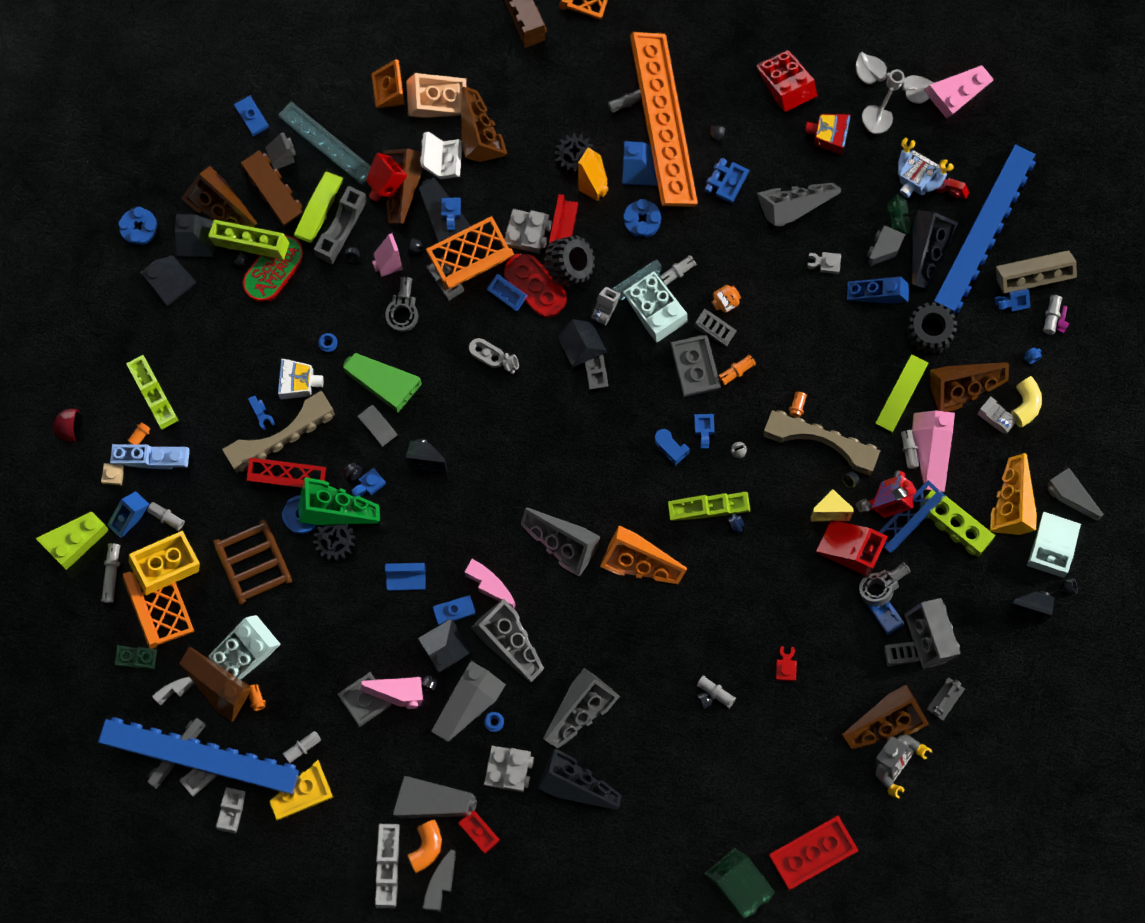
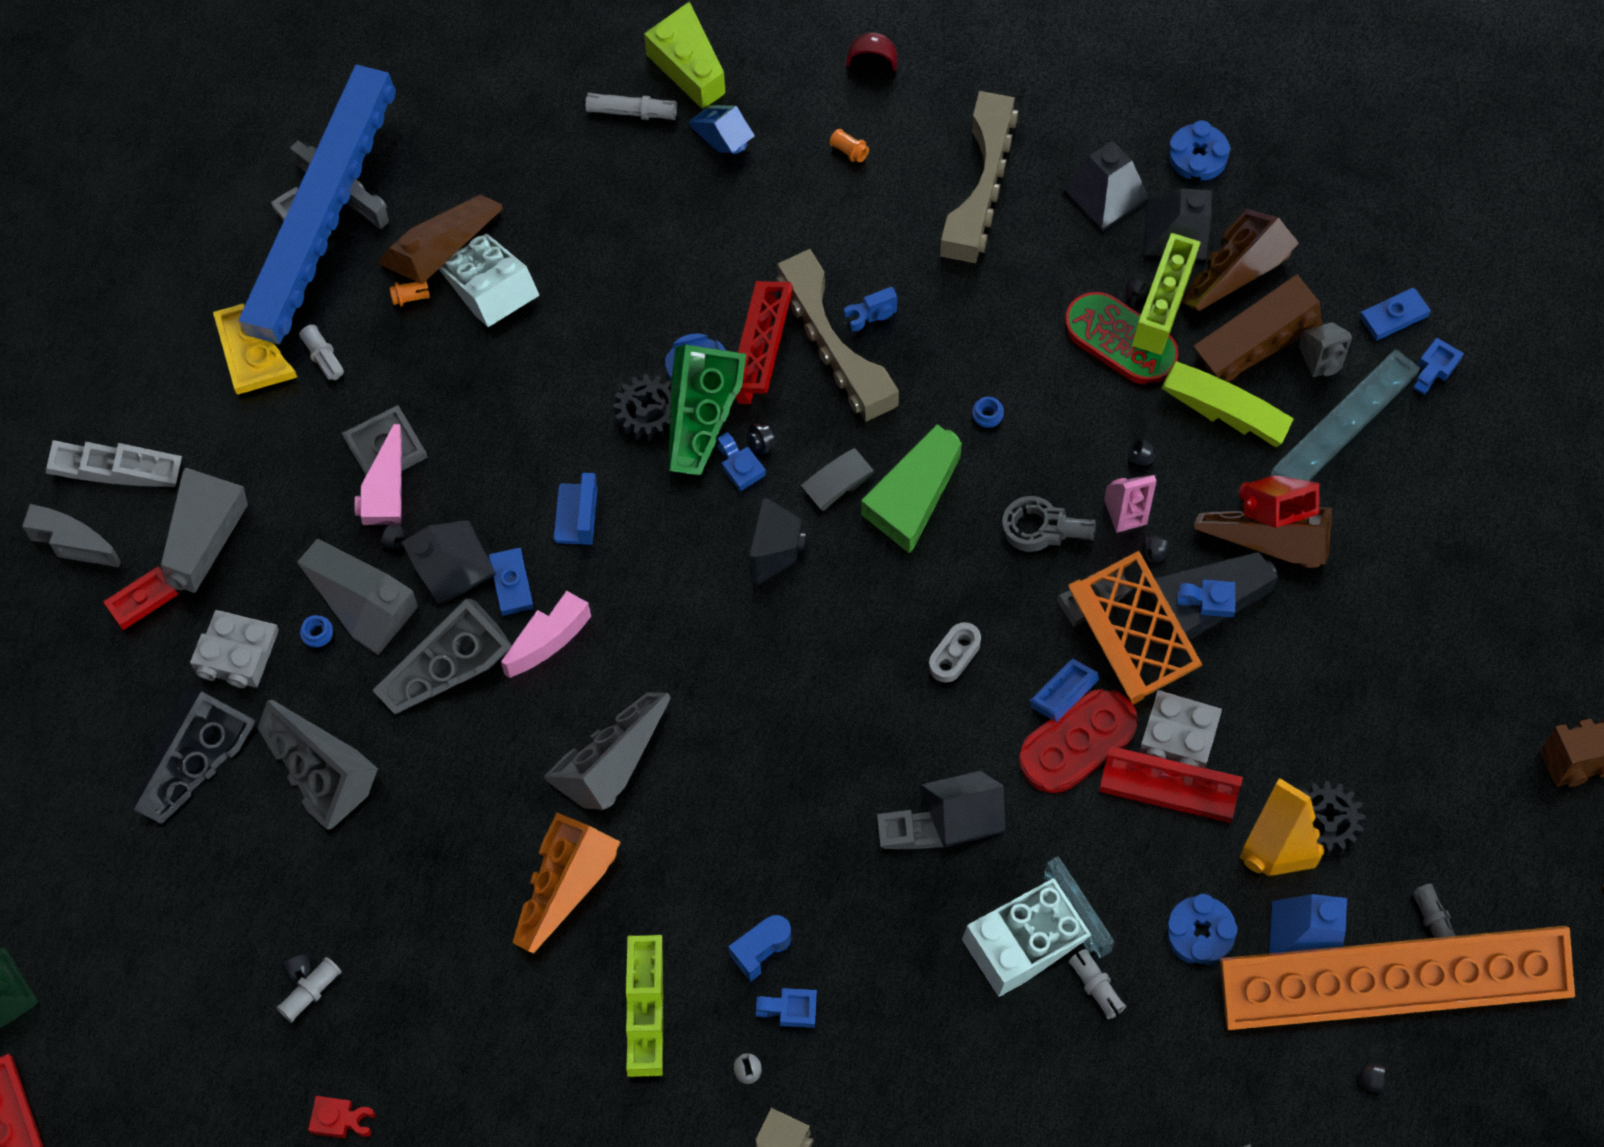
camera: 95 degrees right, 10 degrees down
tan plate [101,463,124,486] -> none
light blue slope [110,444,189,469] -> none
clear green slope [114,645,157,669] -> none
orange fence [123,572,194,650] -> none
lime slope [126,355,179,429] -> none
yellow brick [129,531,200,595] -> none
light grey axle [147,502,185,531] -> none
light grey slope [152,677,194,705] -> none
reddish brown bar [213,519,293,605] -> none
light grey slope [216,787,246,834] -> none
torso [278,359,323,399] -> none
dark grey arch [314,186,367,265] -> none
orange slope [372,59,404,108] -> none
light nougat slope [406,73,466,118] -> none
orange cylinder [407,820,442,873] -> none
white bracket [420,132,462,179] -> none
reddish brown wedge [461,86,507,162] -> none
light grey plate [503,353,519,374] -> none
black tyre [544,236,595,286] -> none
light grey leg [592,287,621,326] -> none
dark grey tile [670,335,721,397] -> none
dark grey slope [694,309,737,347] -> none
blue plate [704,158,749,203] -> none
orange head [712,285,741,313] -> none
orange pin [718,355,756,386] -> none
dark blue plate [728,513,744,532] -> none
none -> dark tan arch [940,91,1019,263]
none -> blue plate [1414,338,1464,395]

